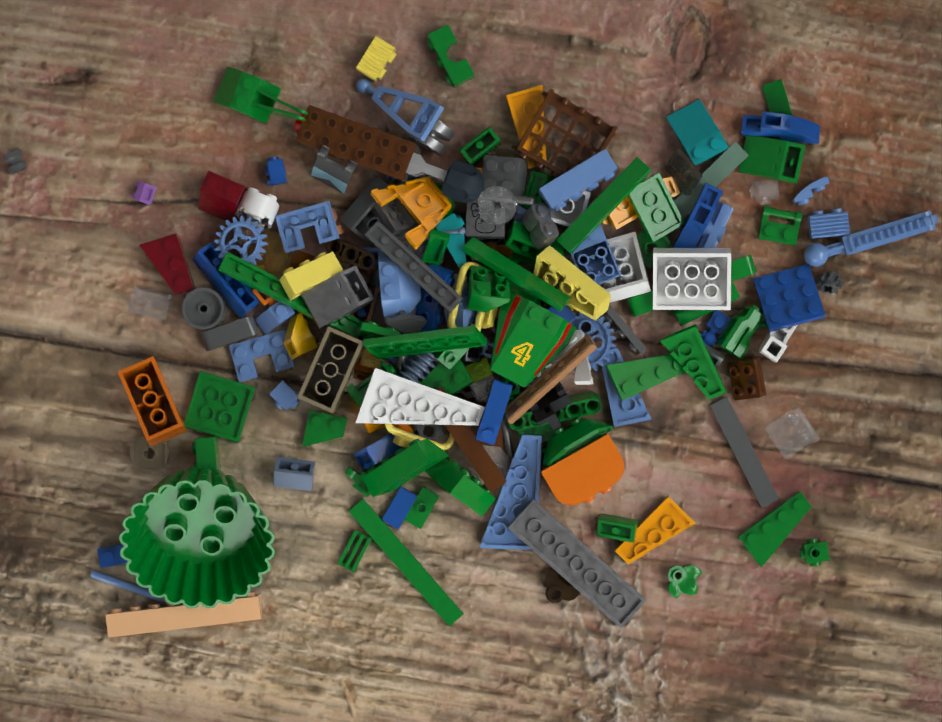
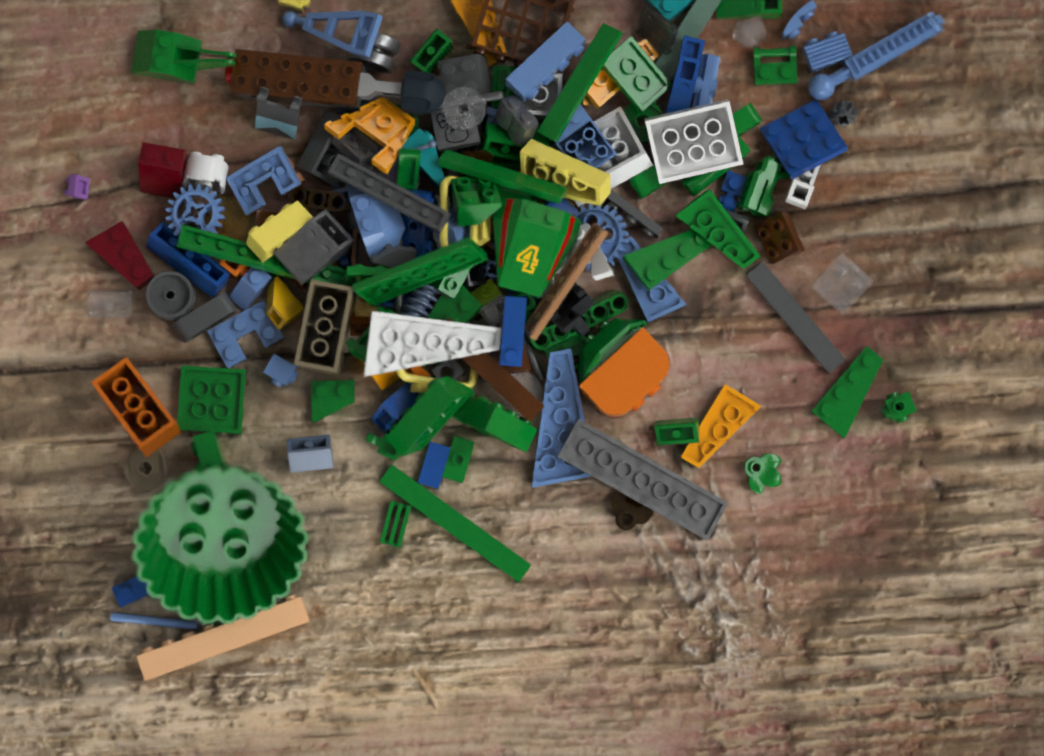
camera: 20 degrees left, 5 degrees down
blue brick [265,156,288,186] -> none

